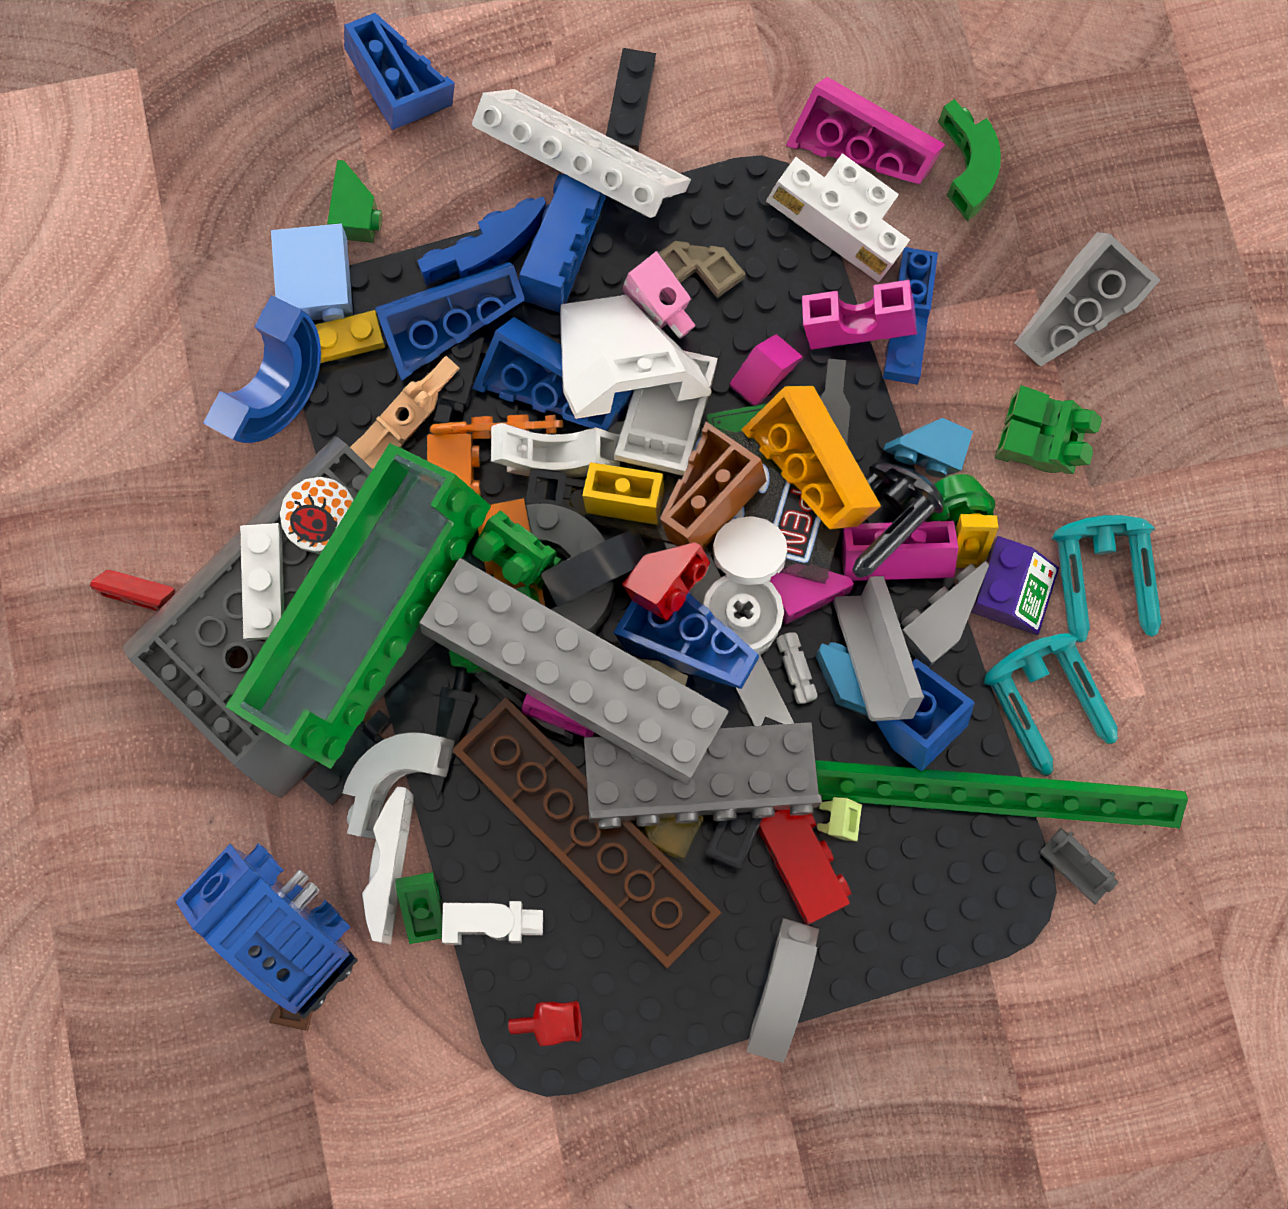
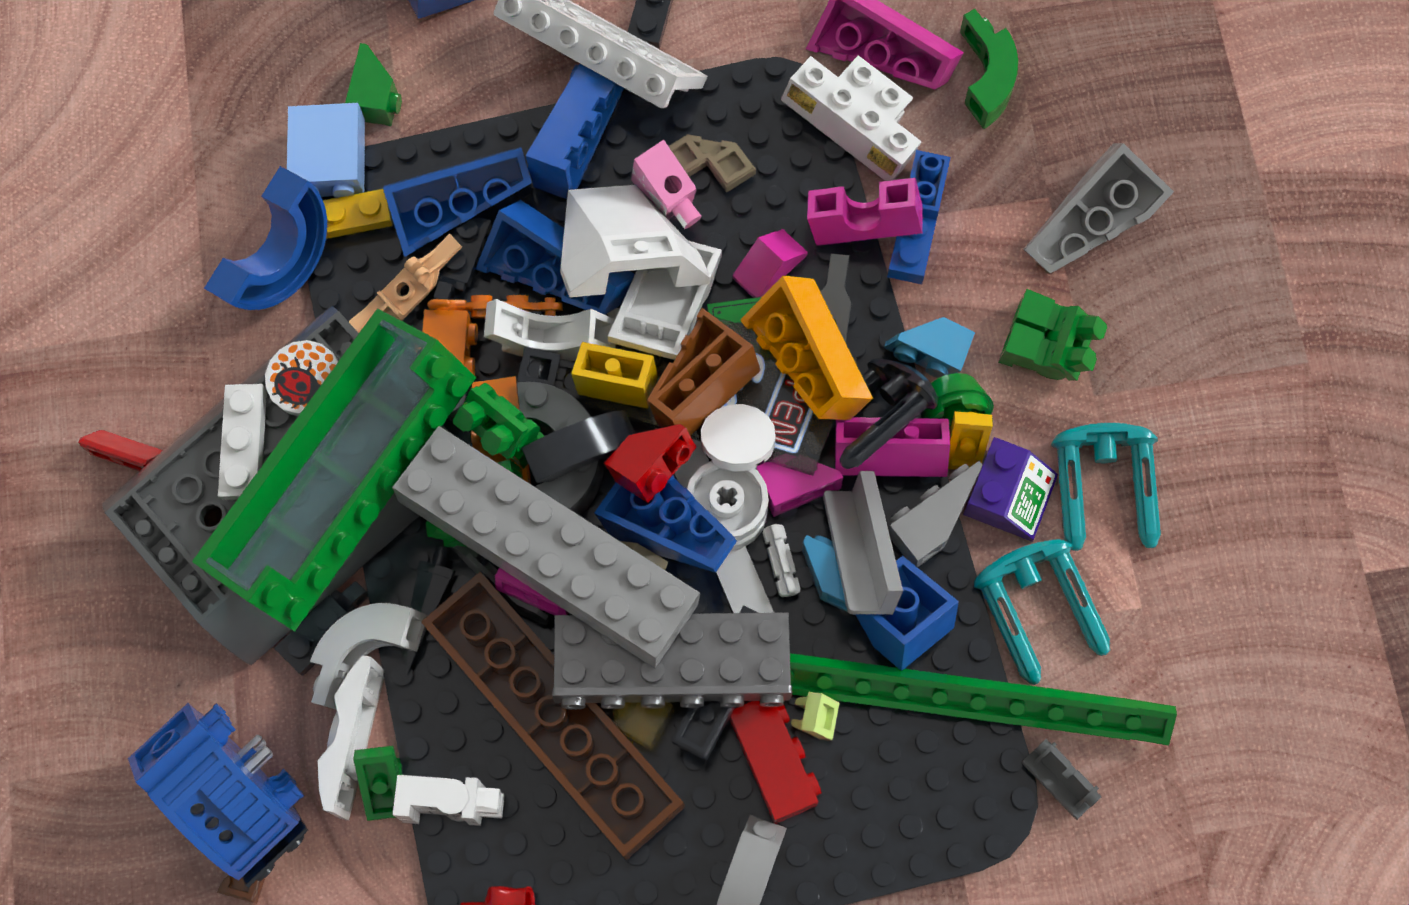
camera: 10 degrees right, 5 degrees down
blue slope [417,196,546,286] -> none

